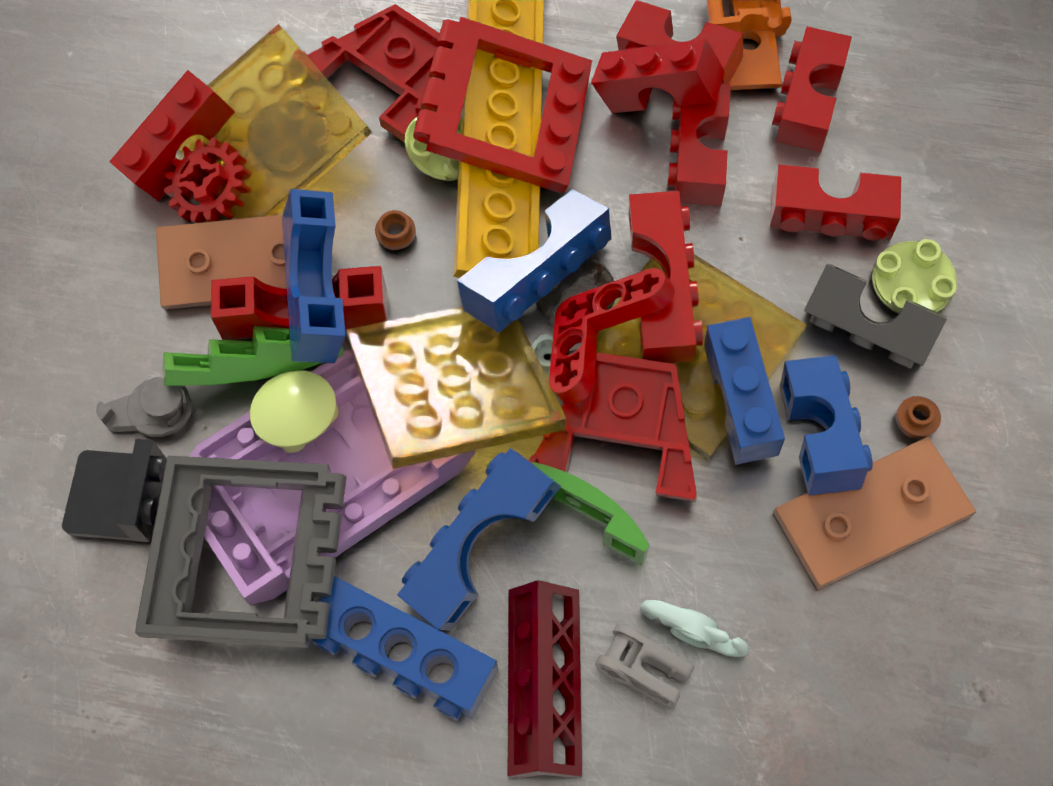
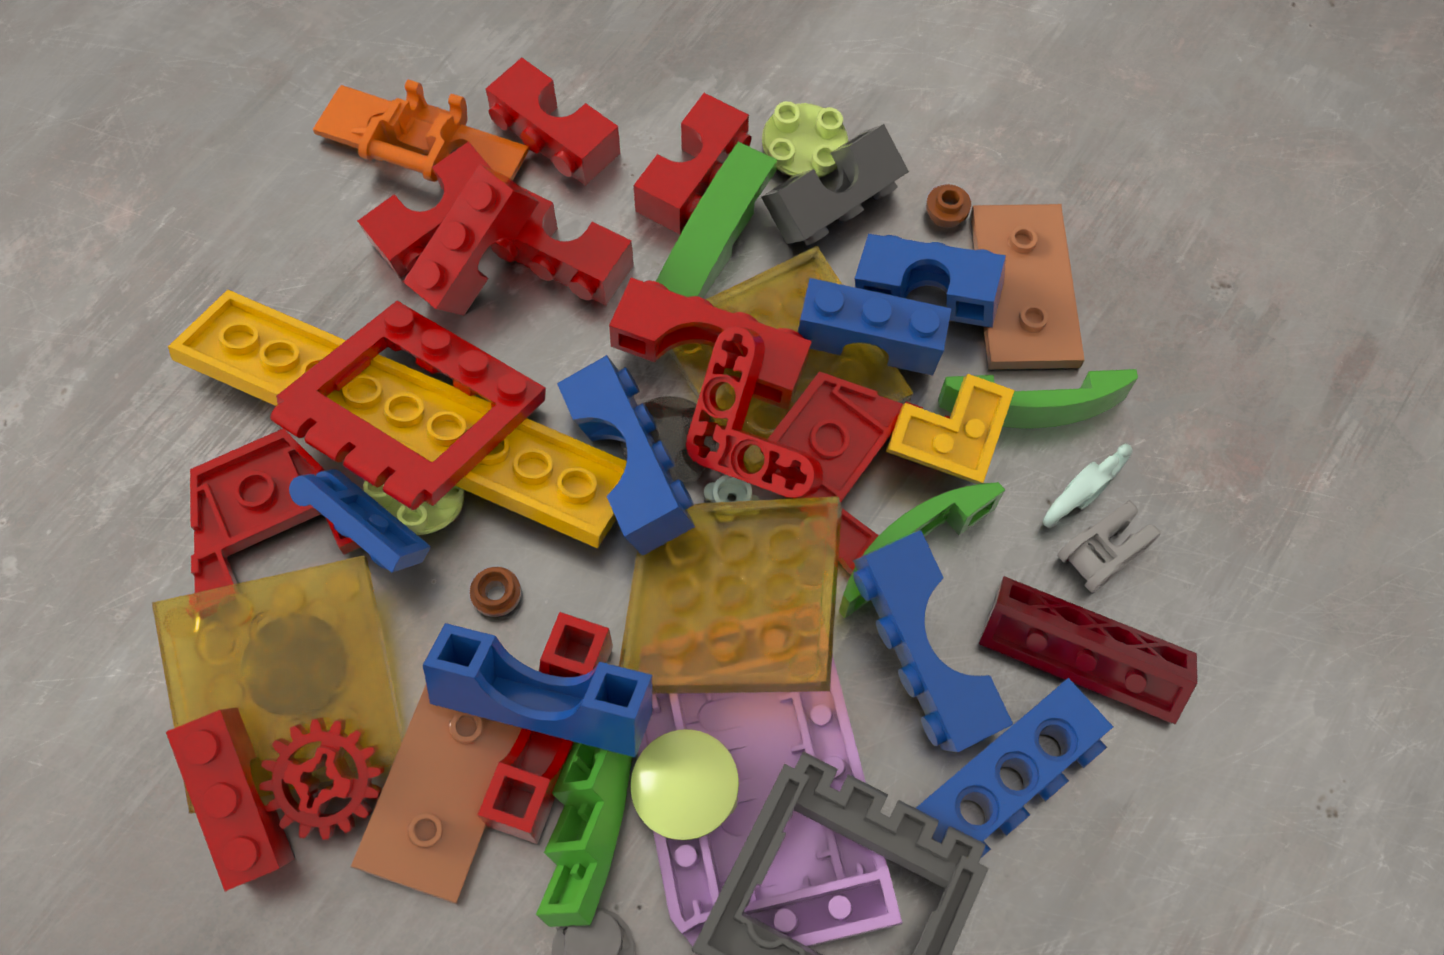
camera: 70 degrees left, 0 degrees up
none -> blue plate [289,469,431,573]
none -> bright green slope [656,142,777,298]
none -> yellow plate [886,374,1015,484]
none -> bright green slope [938,369,1138,429]

